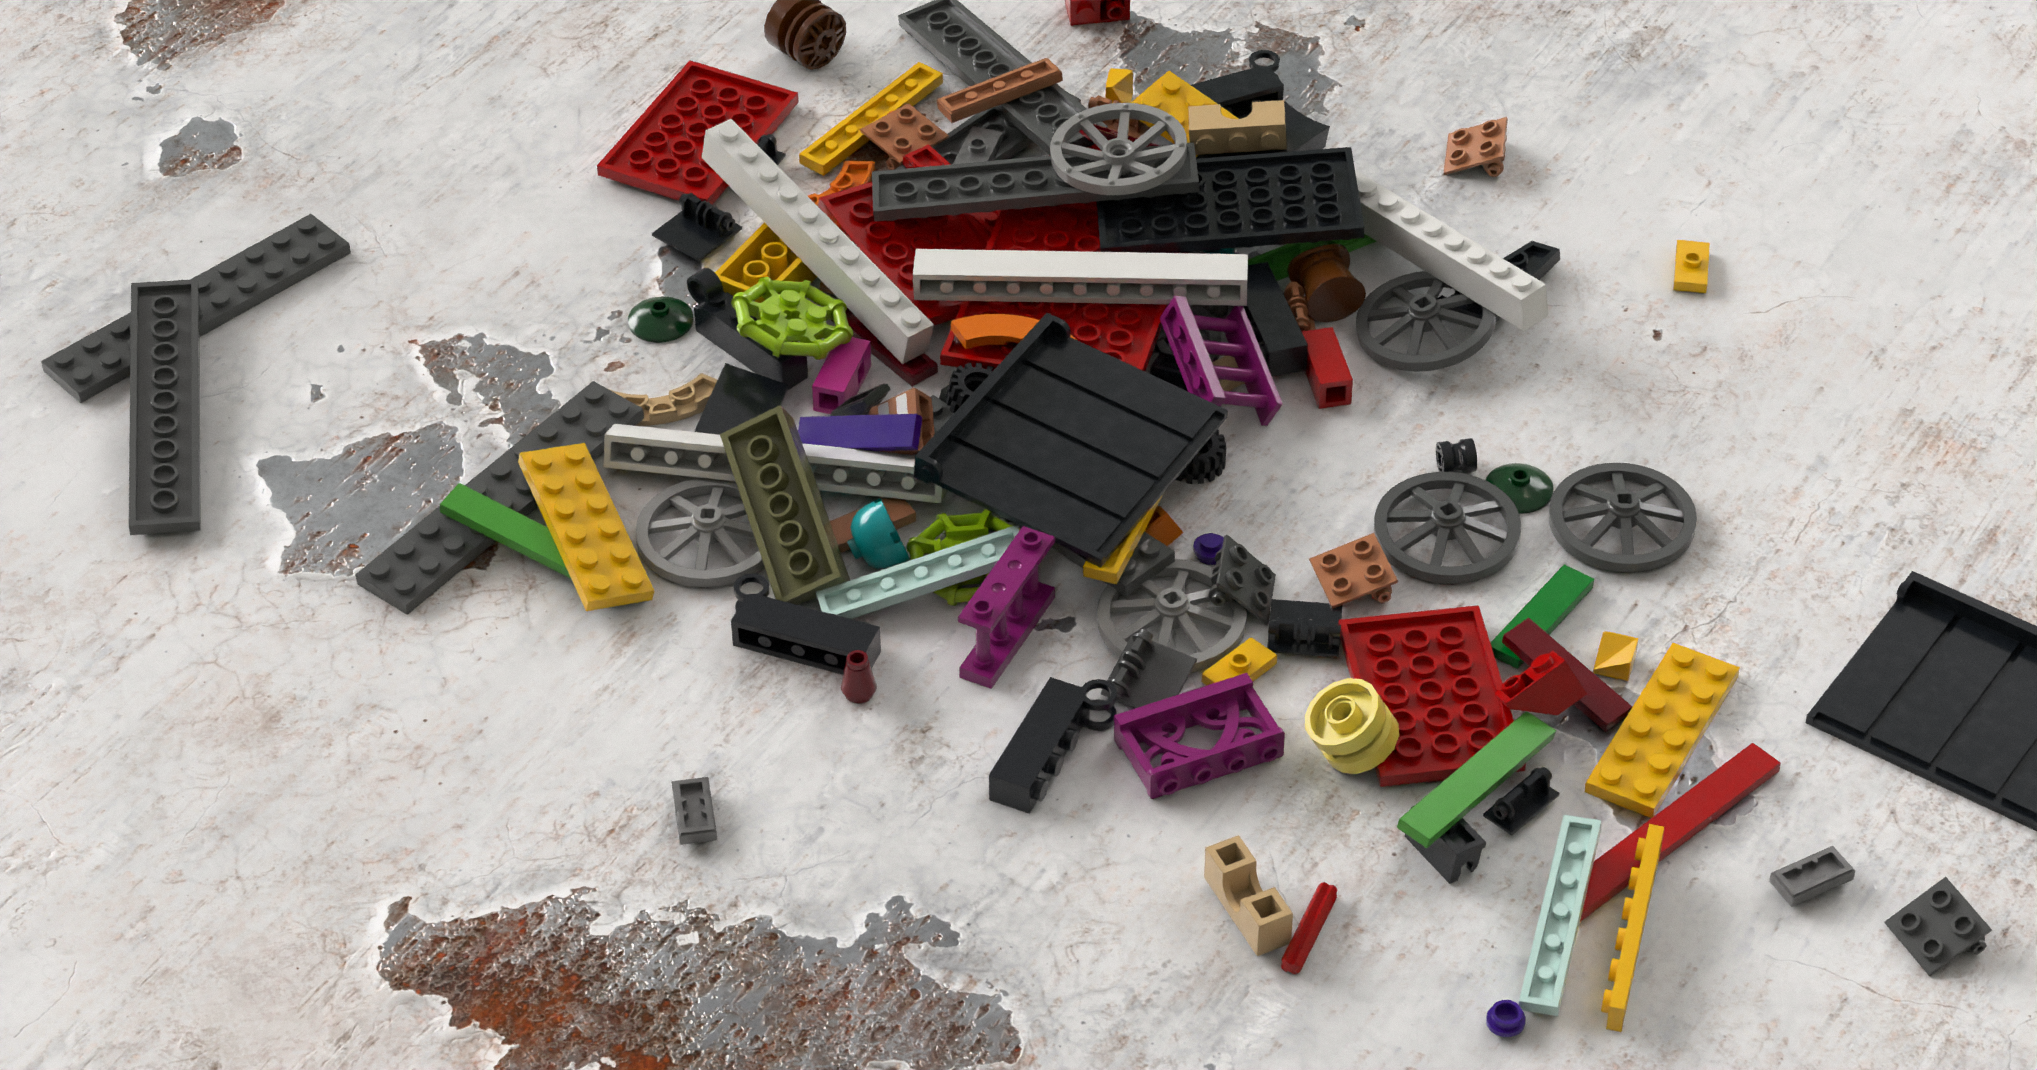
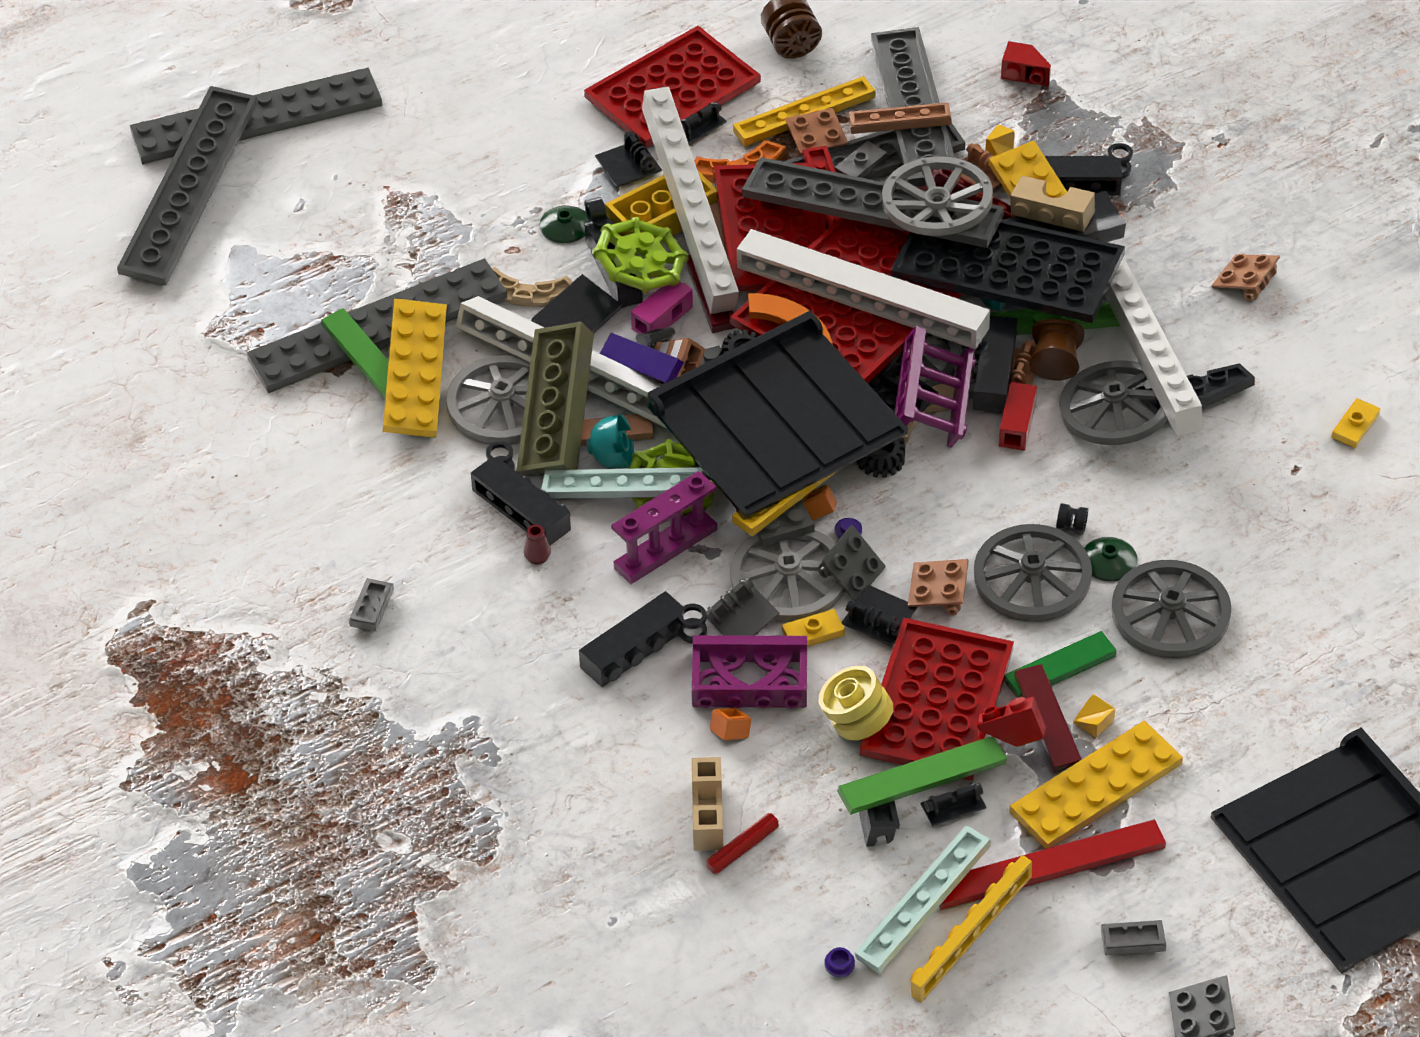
camera: 25 degrees right, 5 degrees up
none -> orange slope [710,707,752,740]

